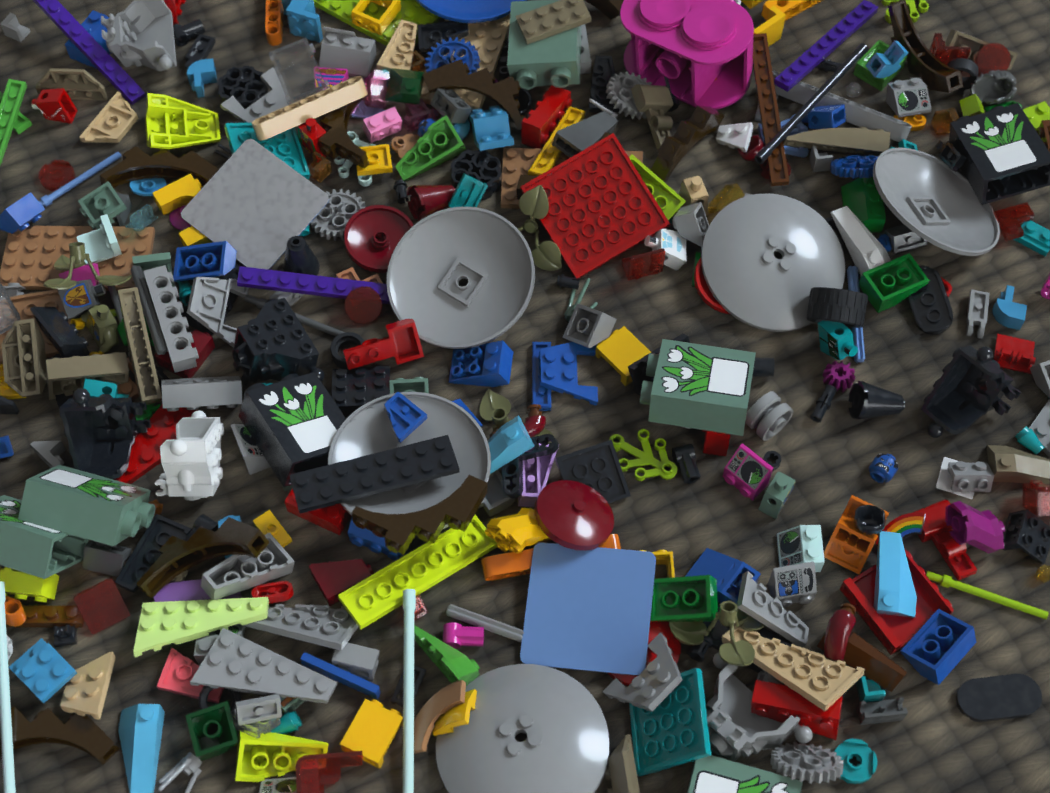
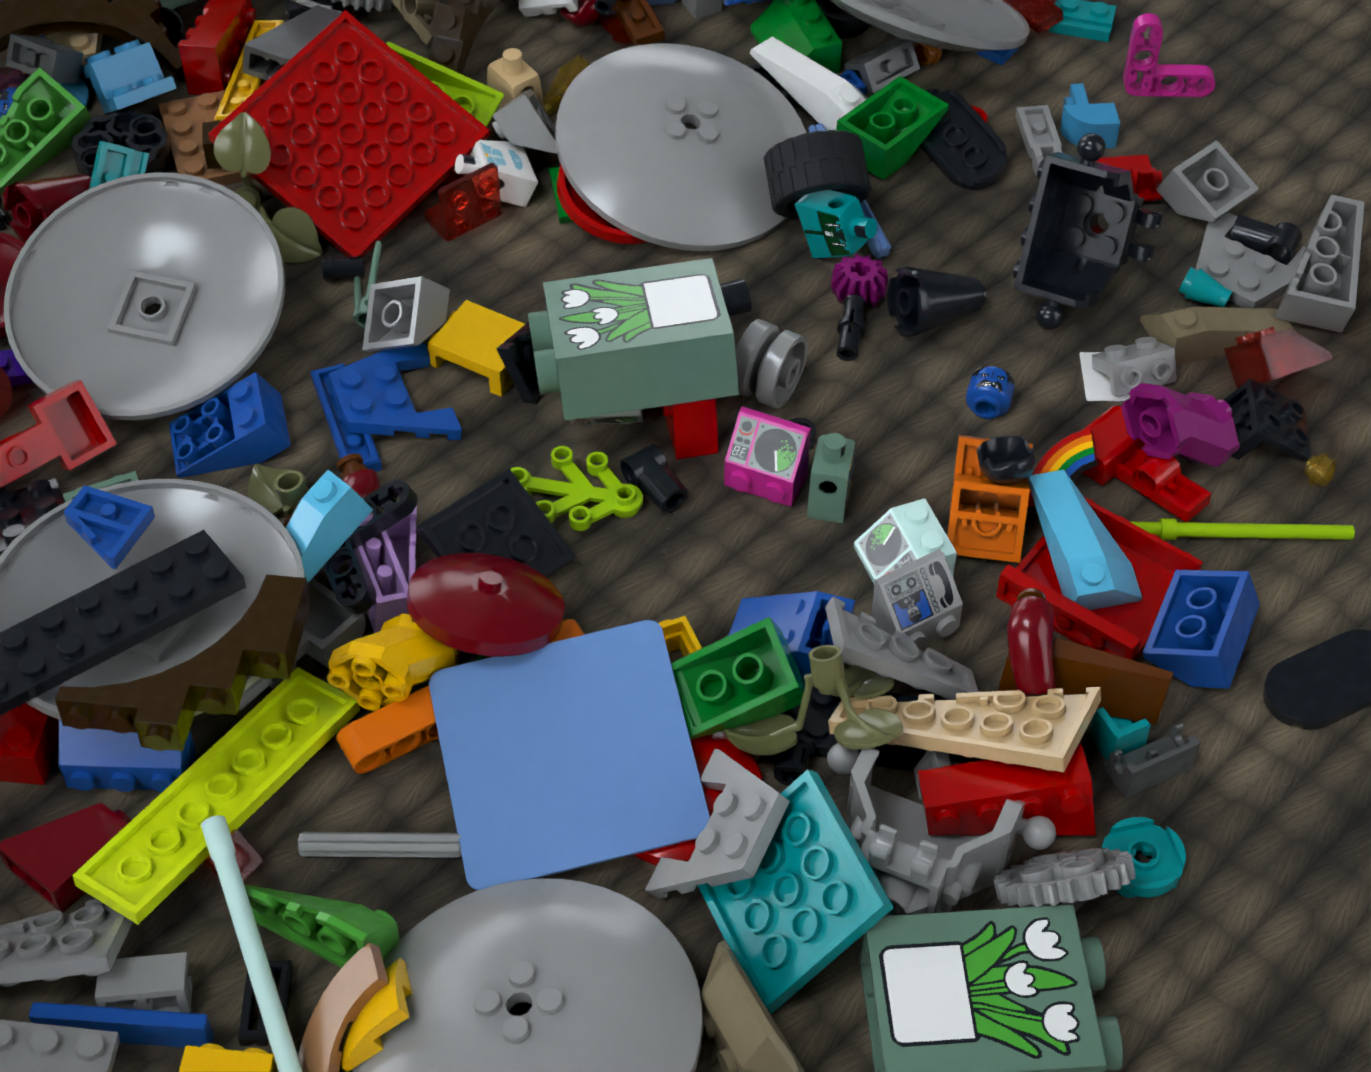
camera: 20 degrees left, 10 degrees down
dark pink piece [443,622,484,649] -> none

